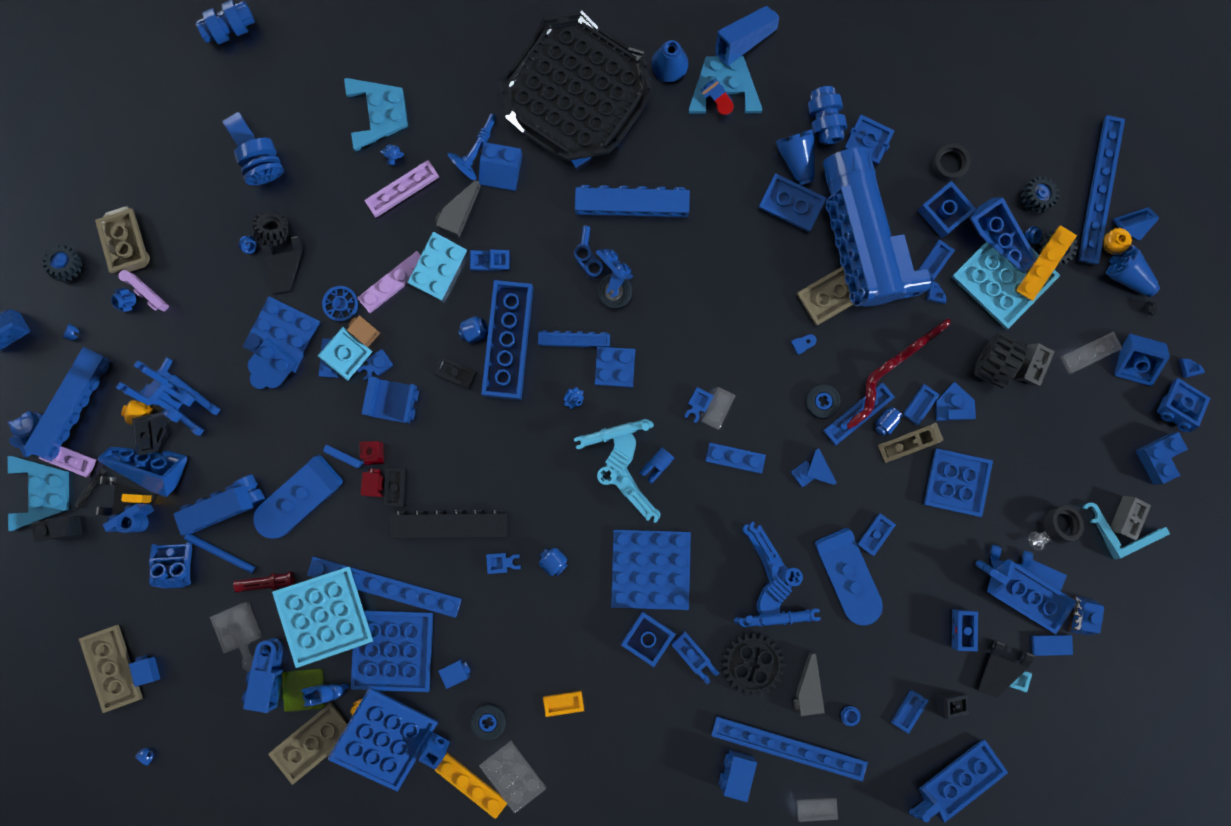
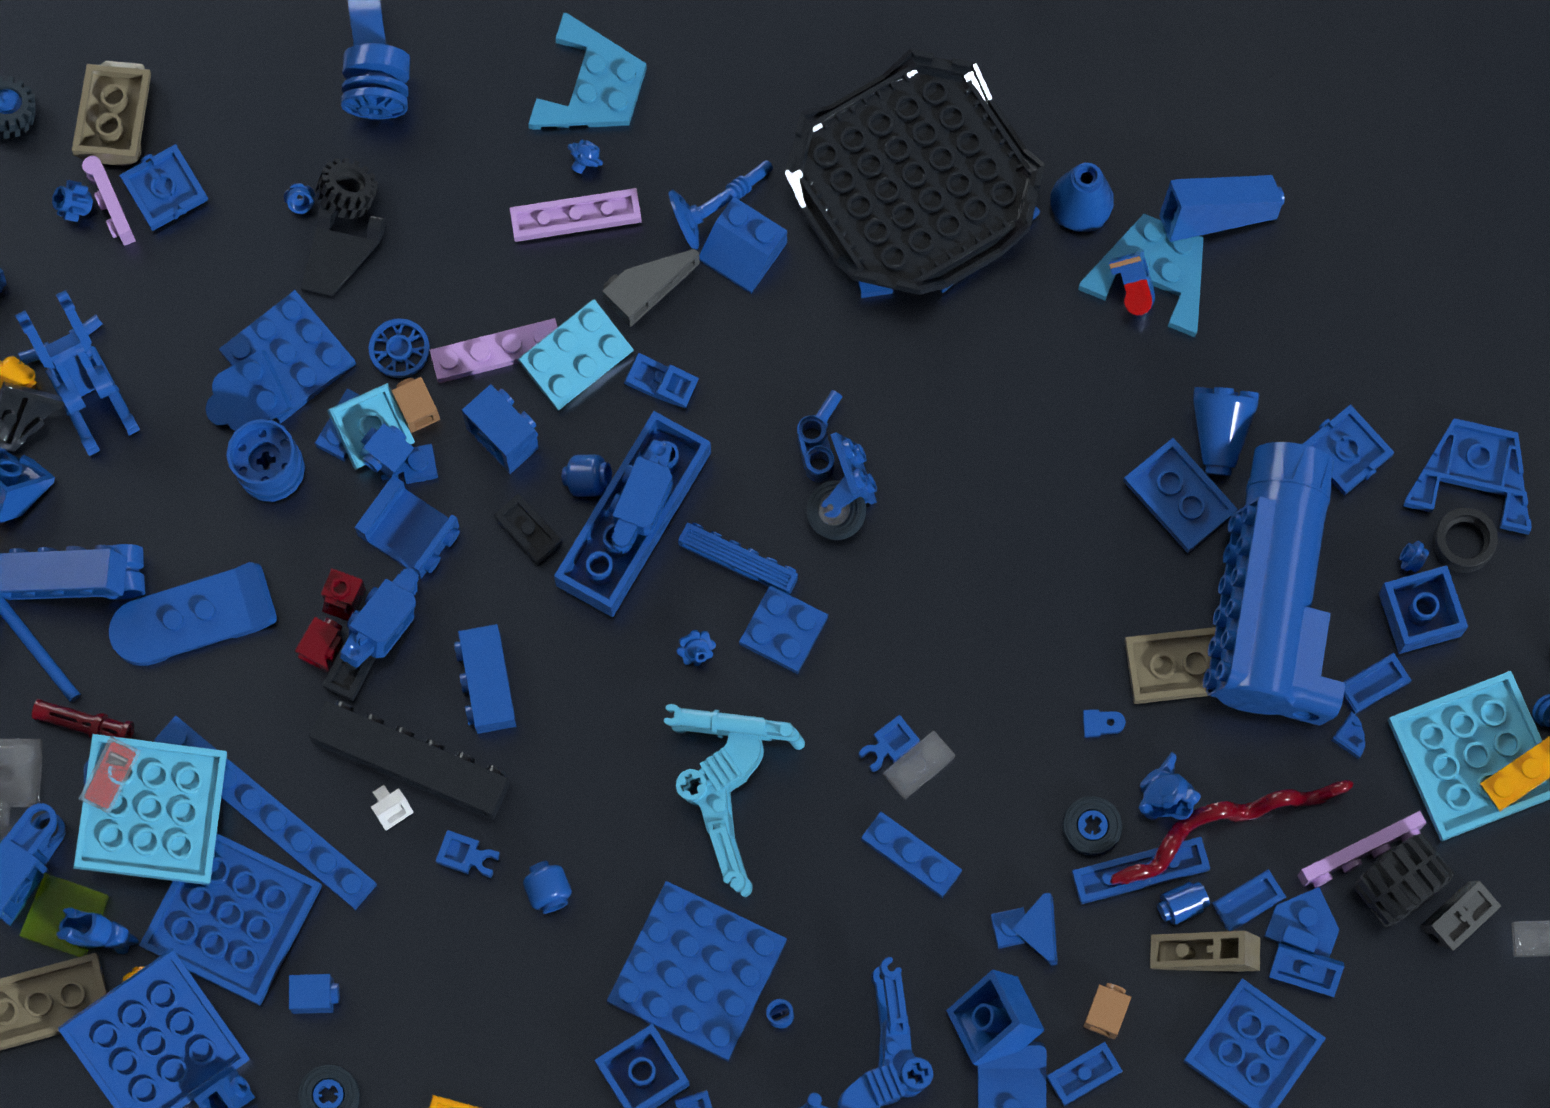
camera: 25 degrees right, 10 degrees down
blue tile [323,445,364,469] -> none
blue brick [575,185,690,217] -> none
blue hinge [640,447,675,484] -> none
blue piece [807,86,847,145] -> none
blue wedge [970,197,1037,273] -> none
none -> clear slope [79,736,141,814]
none -> blue plate [120,144,208,231]
none -> blue wheel [226,419,305,502]
none -> blue hinge [340,568,419,668]
none -> blue brick [360,423,414,478]
none -> white tile [371,785,414,831]
none -> blue brick [454,624,517,734]
none -> blue brick [462,384,539,474]
none -> blue hinge [609,439,673,554]
none -> blue hinge [766,999,794,1029]
none -> blue slope [946,970,1045,1065]
none -> medium nougat brick [1083,983,1131,1039]
none -> blue animal [1139,752,1201,820]
none -> blue plate [1269,942,1344,997]
none -> lavender plate [1297,811,1426,888]
none -> blue plate [1399,541,1429,573]
none -> blue wing [1403,418,1532,535]

